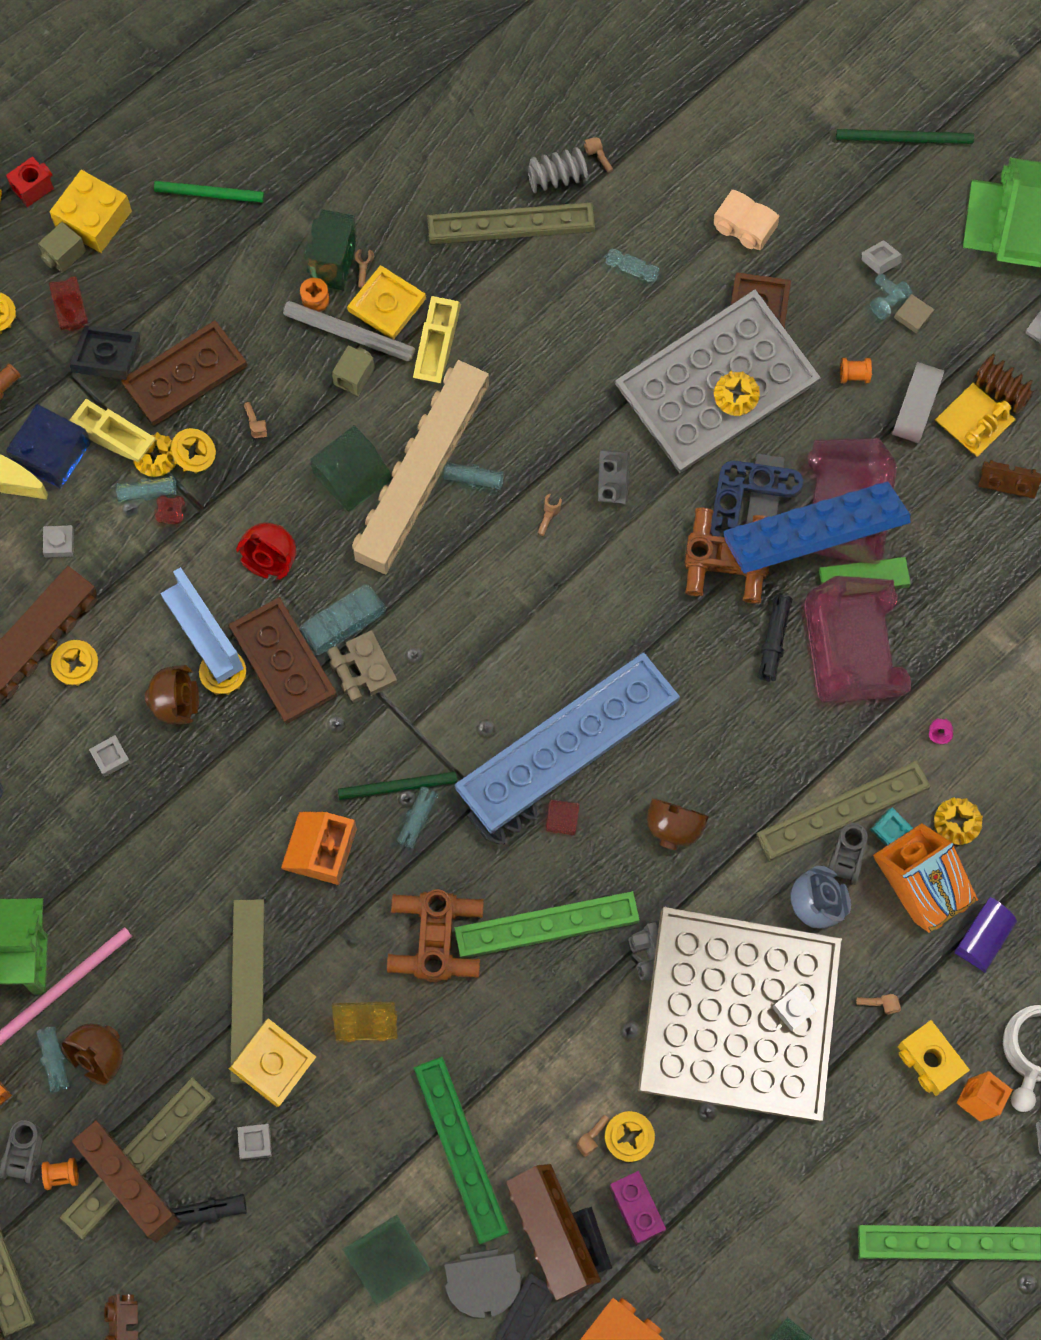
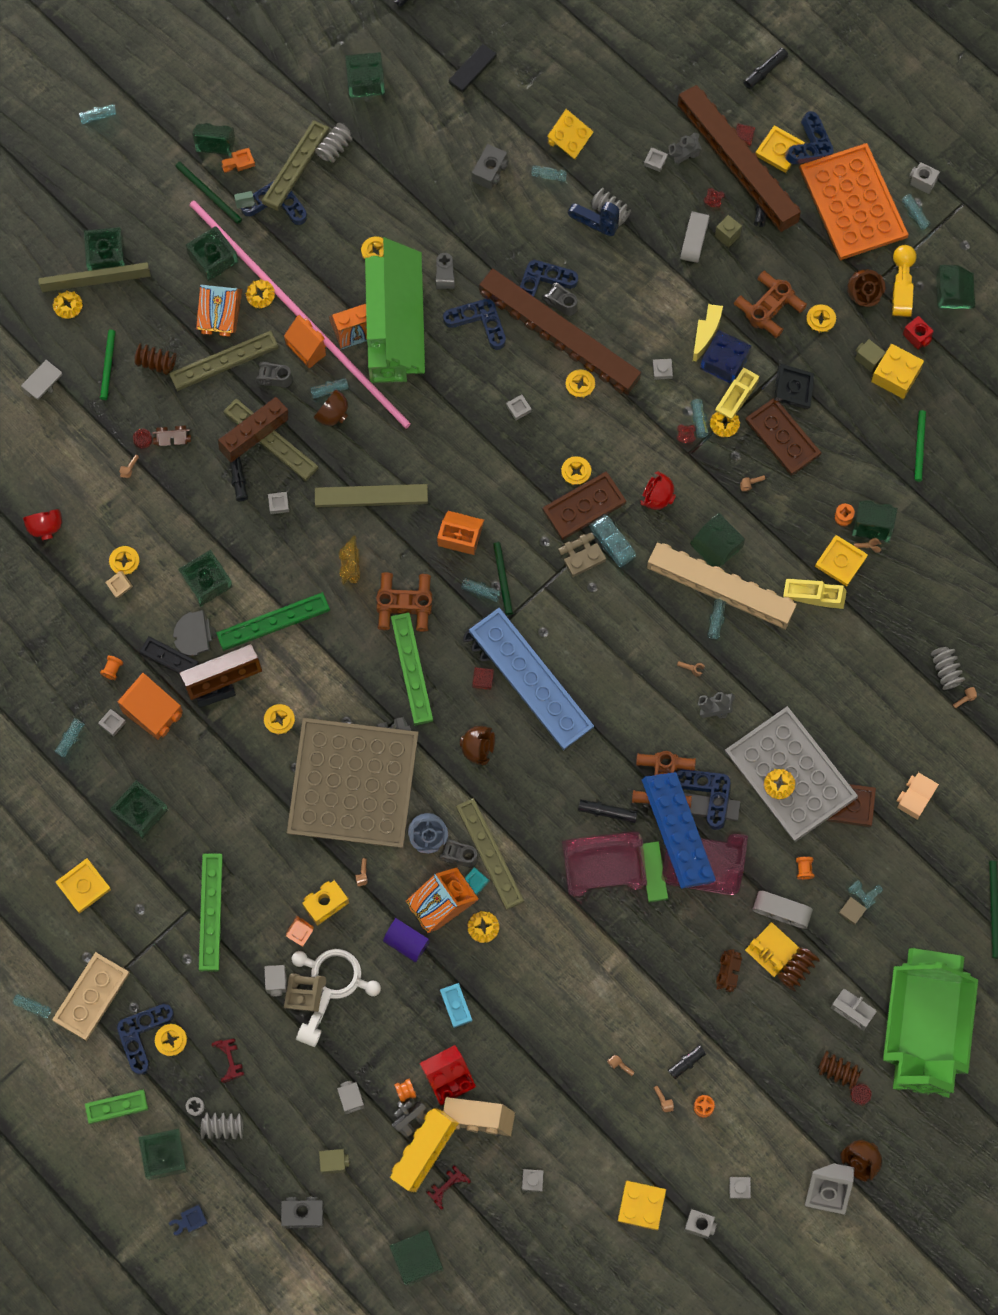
camera: 90 degrees right, 0 degrees up
orange bush [42,1158,79,1190] -> none
clear red hips [49,276,88,331] -> none
reddish brown cylinder [145,665,199,725] -> none
light blue fence [161,567,244,684] -> none
yellow gear [170,428,216,474] -> none
yellow plate [229,1018,316,1107] -> none
light grey axle [283,301,415,361] -> none
olive brick [332,345,375,397] -> none
olive tile [427,202,595,244] -> none
medium nougat hand [577,1115,610,1157] -> none
clear light blue axle [606,249,660,282] -> none
magenta brick [609,1171,666,1246] -> none
plate [772,986,817,1031] -> none
light grey plate [862,240,902,275] -> none
dark pink hinge [929,718,953,744] -> none

